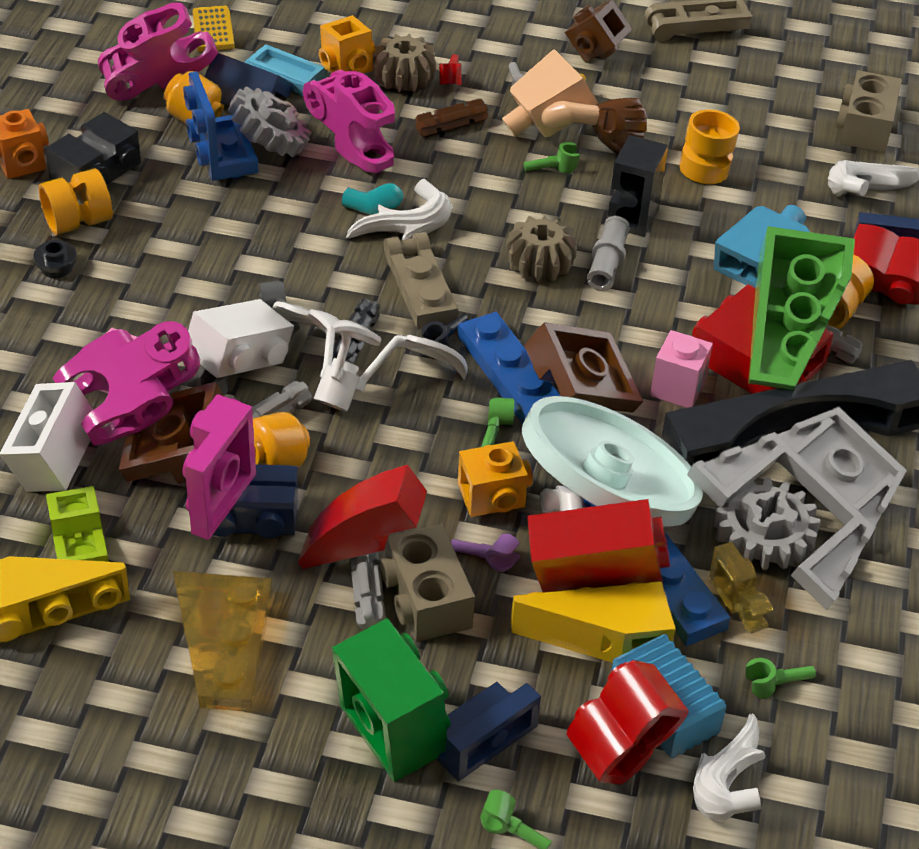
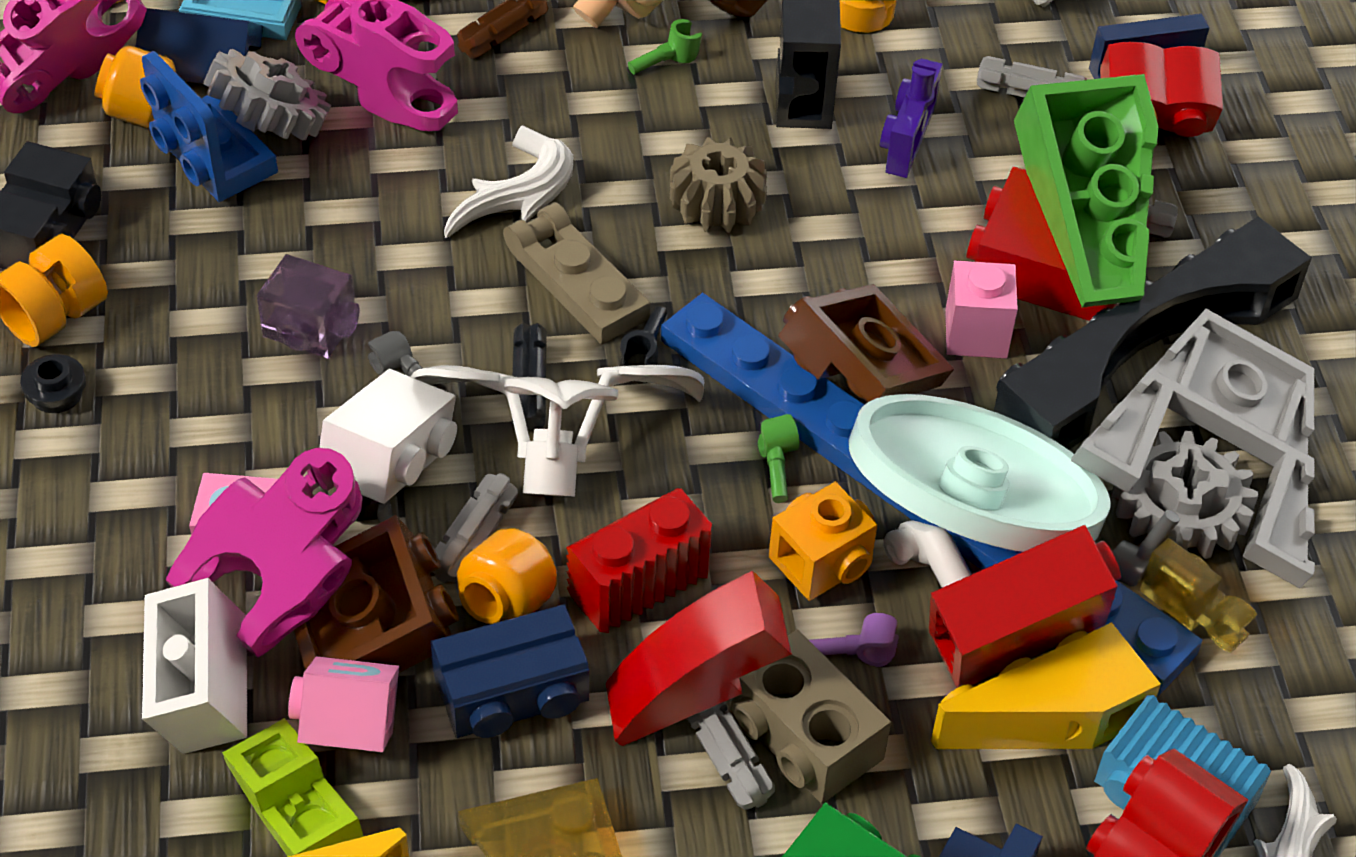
camera: 20 degrees left, 5 degrees up
dark pink plate [182,394,256,540] -> none
teal arm [342,183,404,215] -> none
light grey pin [587,216,630,291] -> none
dark azure torso [714,205,810,288] -> none
bright green hand [746,658,816,698] -> none
none -> clear purple brick [257,254,360,359]
none -> bright pink brick [288,656,399,752]
none -> red brick [566,488,712,633]
none -> dark purple plate [880,58,943,178]
none -> dark grey hand [1113,510,1180,587]

